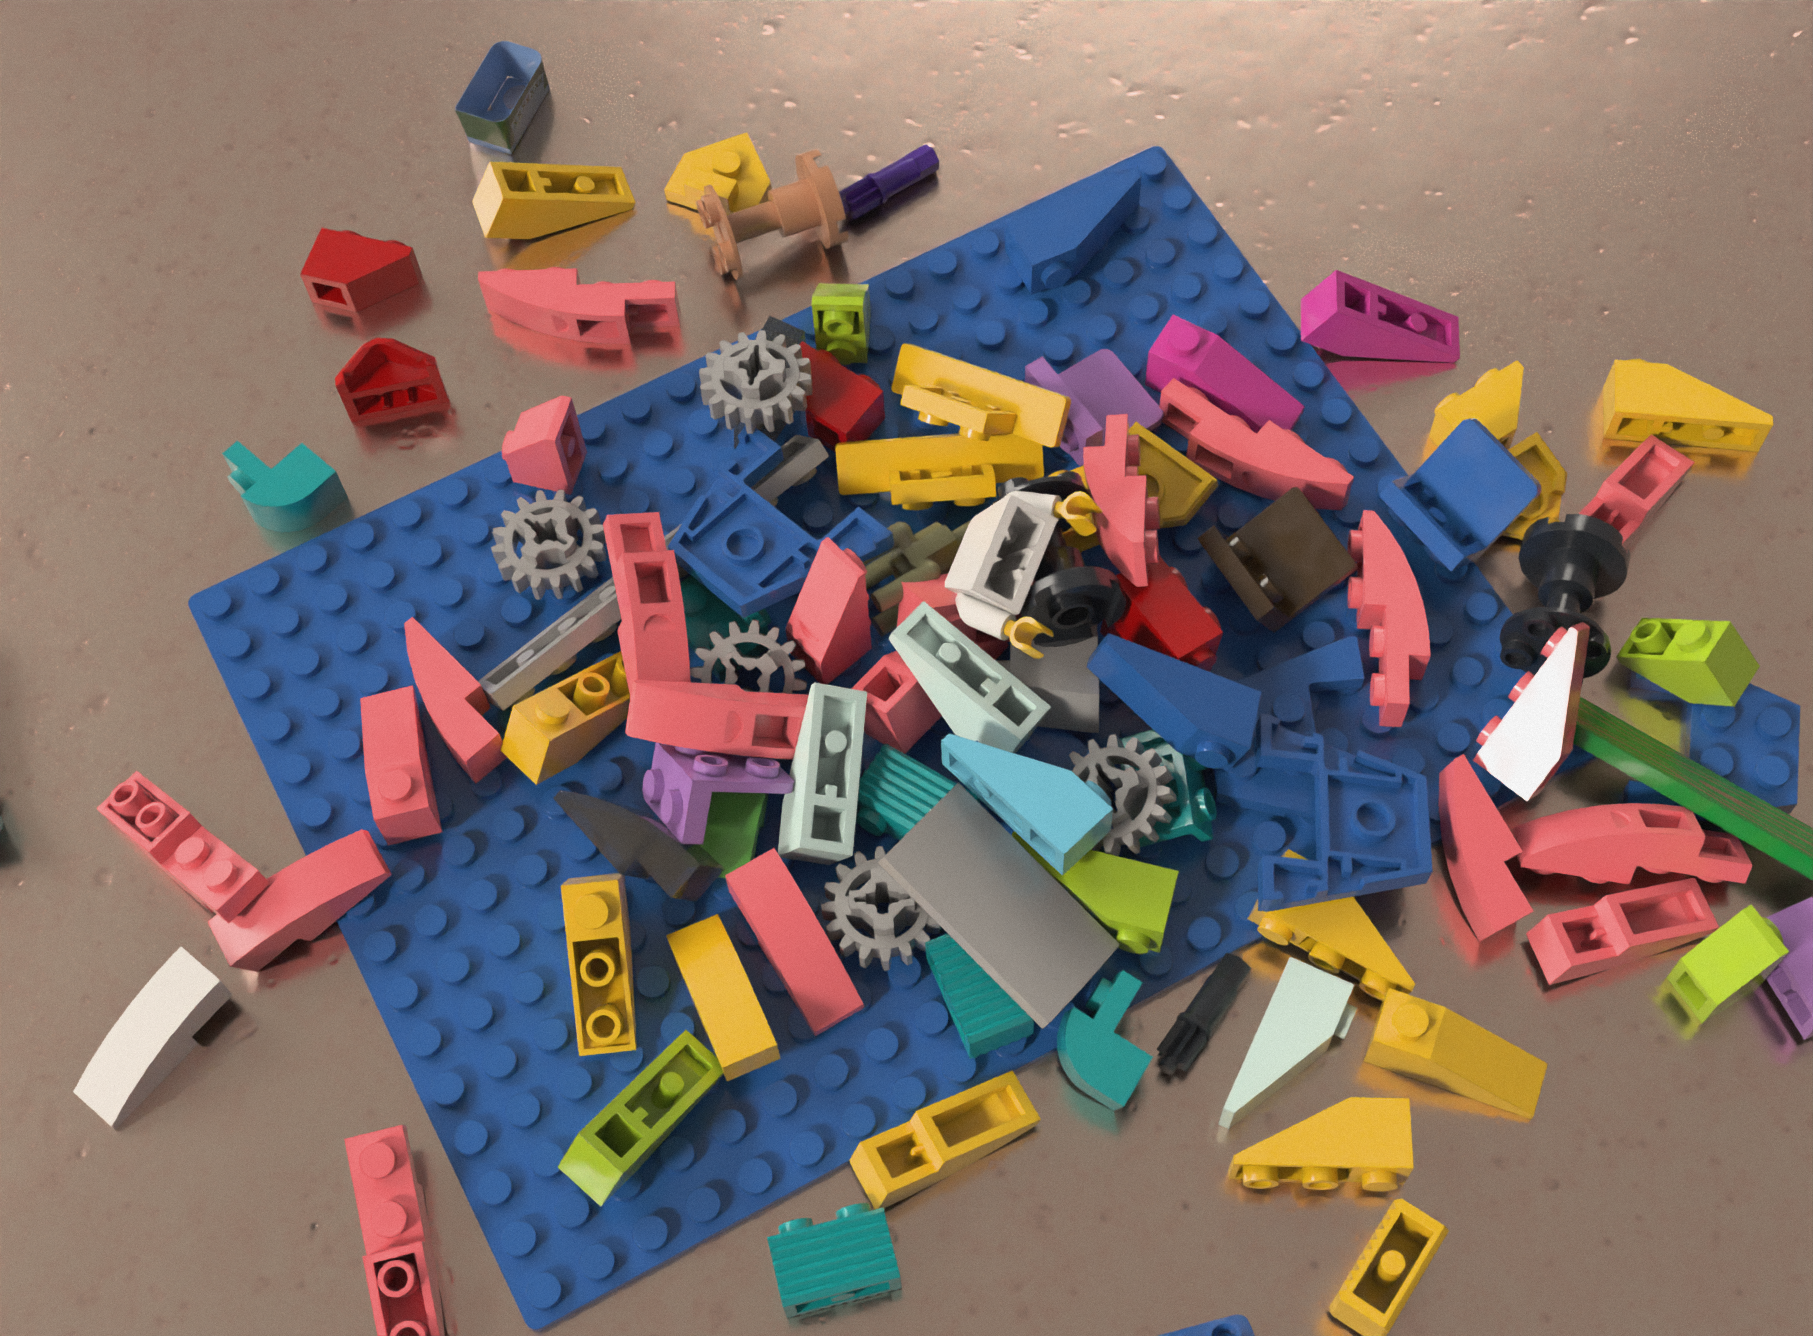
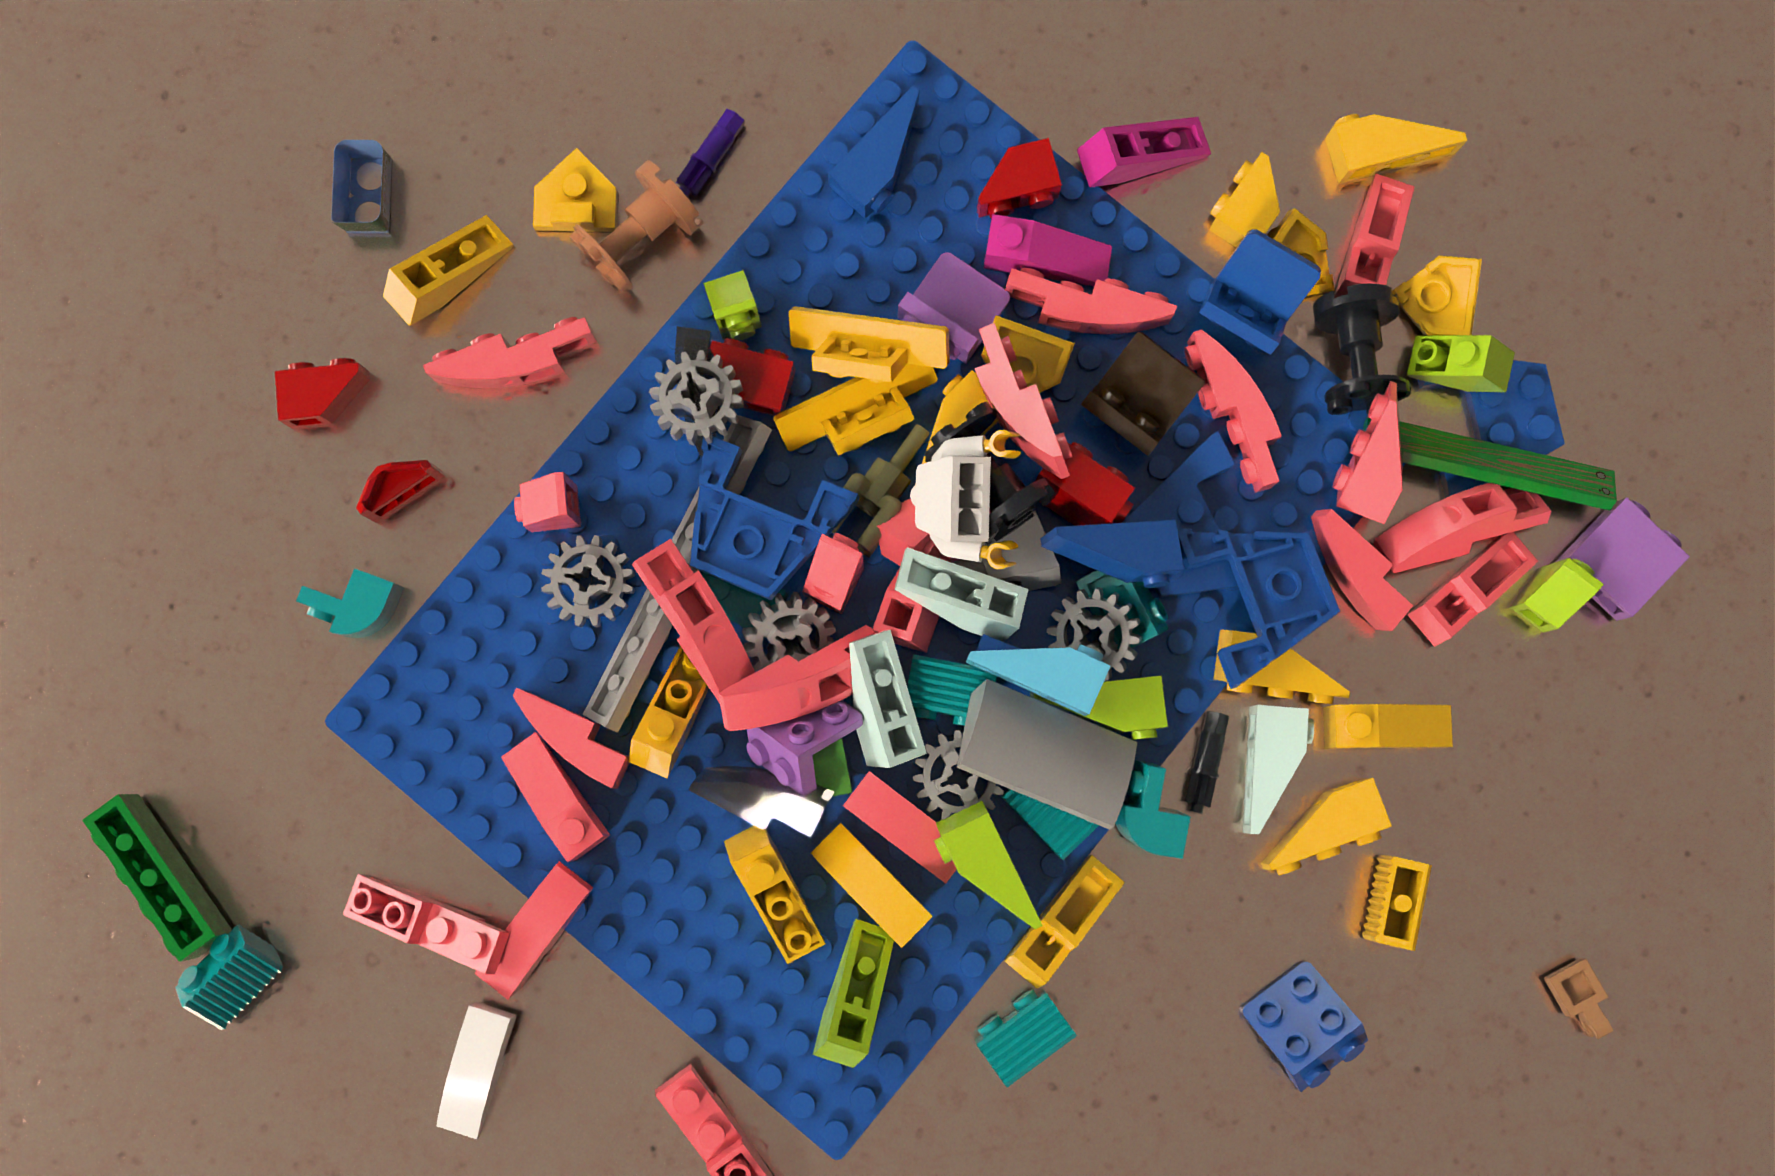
camera: 25 degrees left, 20 degrees up
none -> lime slope [934,801,1043,929]
none -> red slope [977,138,1062,219]
none -> yellow plate [1392,255,1482,335]

